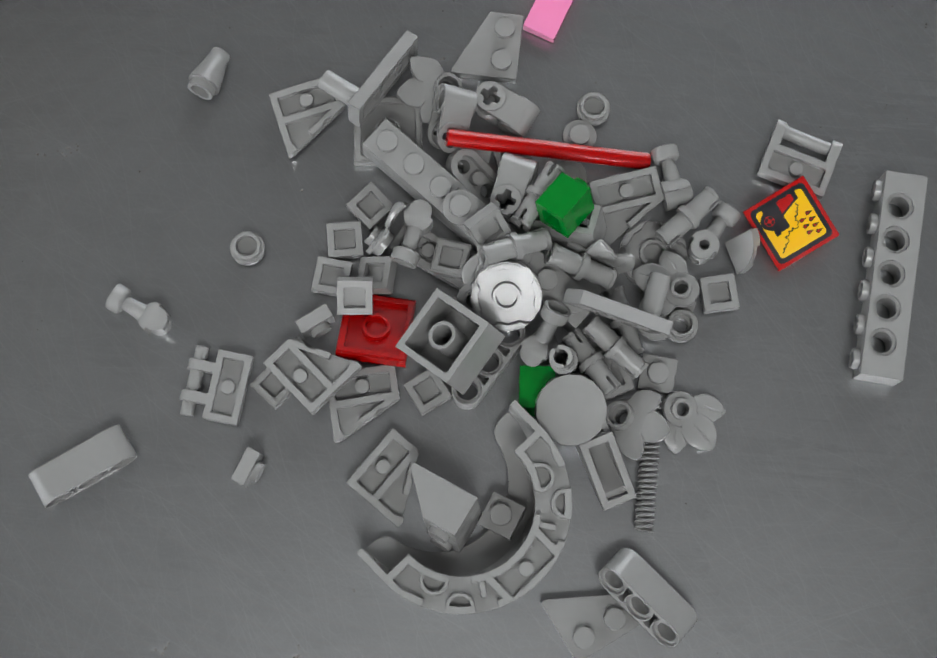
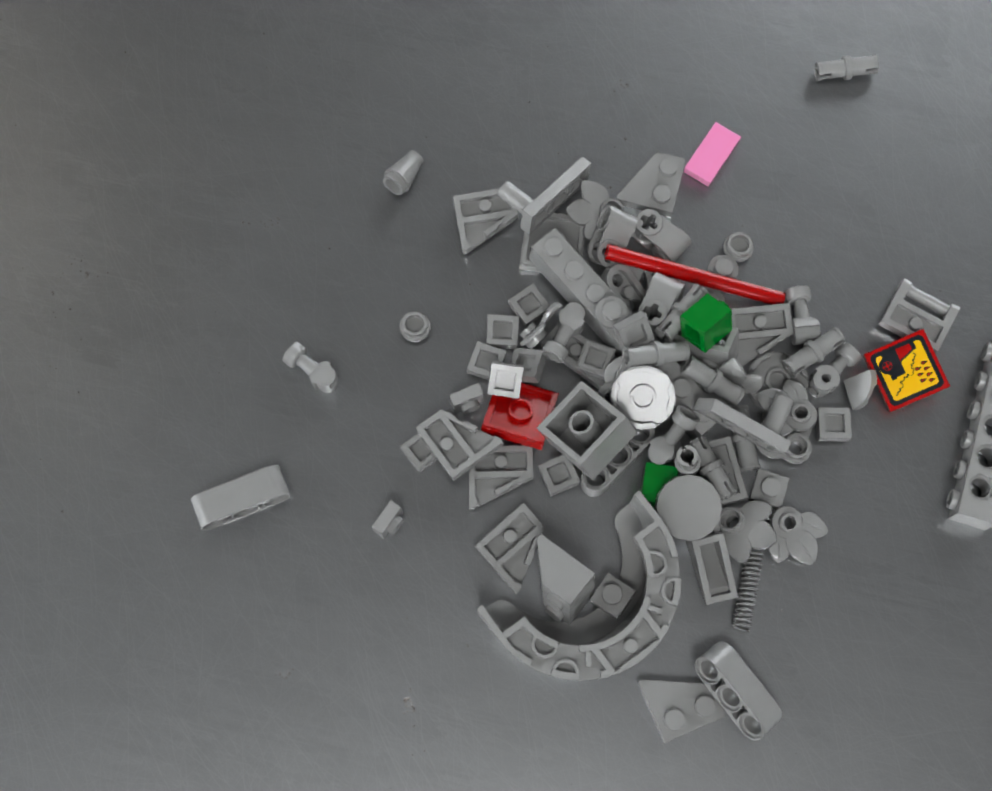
camera: 10 degrees right, 5 degrees down
light grey plate [179,345,255,427] -> none
light grey pin [582,315,649,380] -> none

